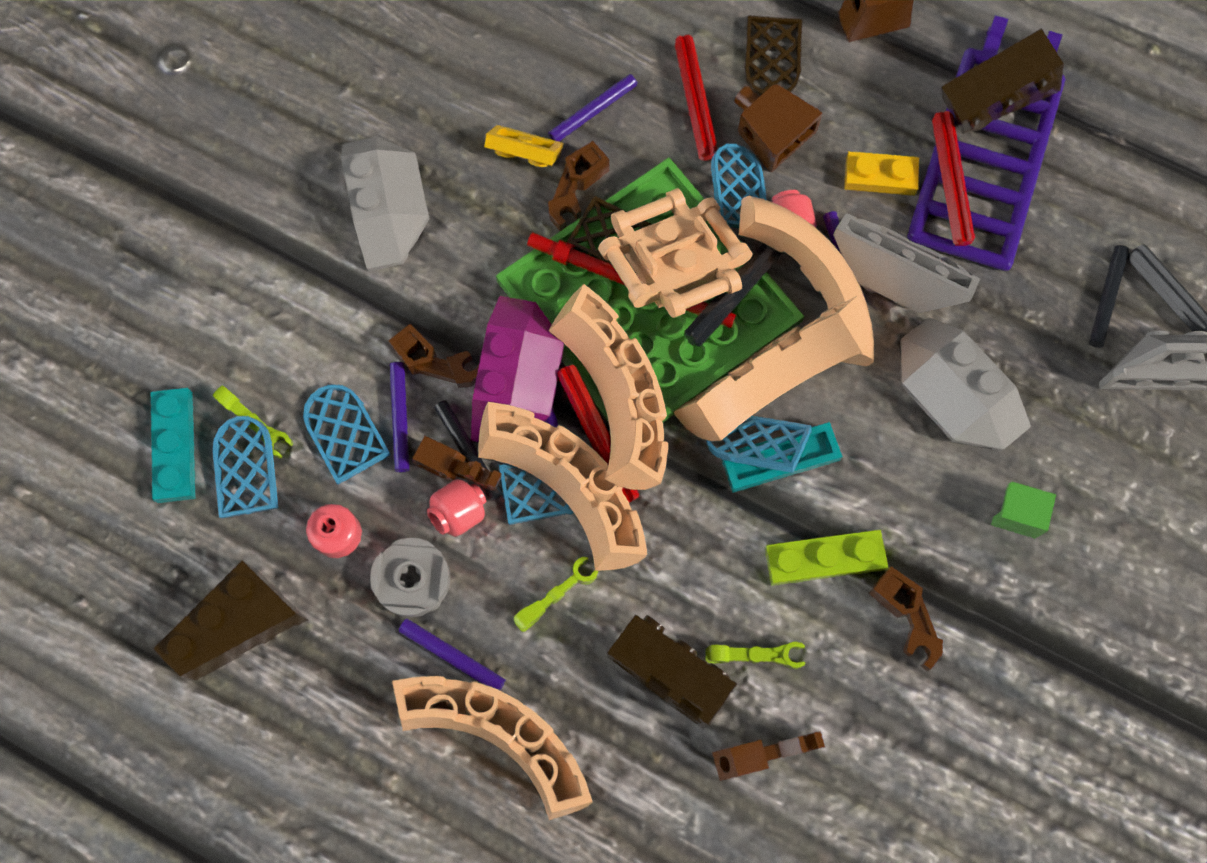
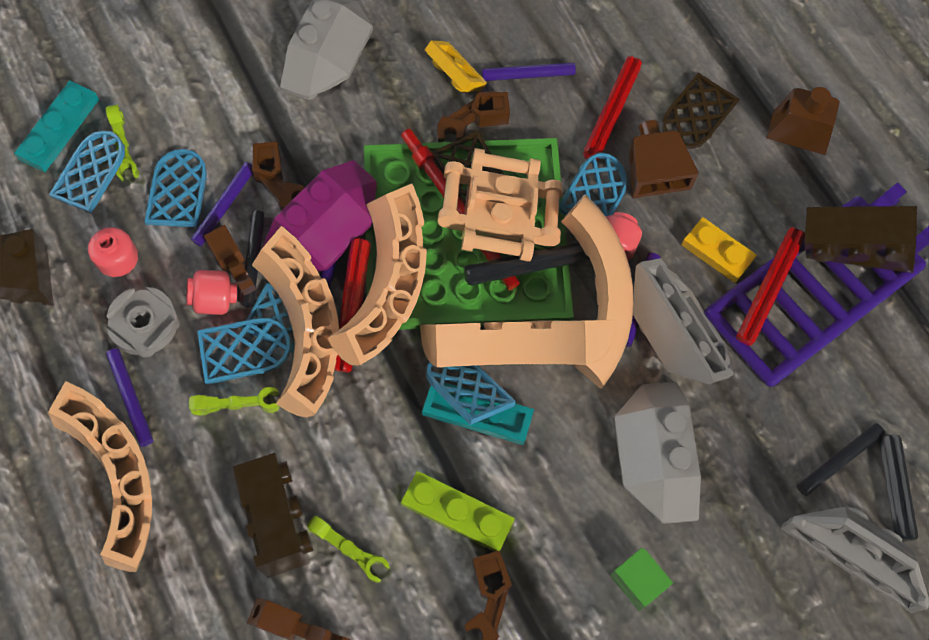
camera: 30 degrees right, 5 degrees down
none -> dark azure window [197,318,291,385]

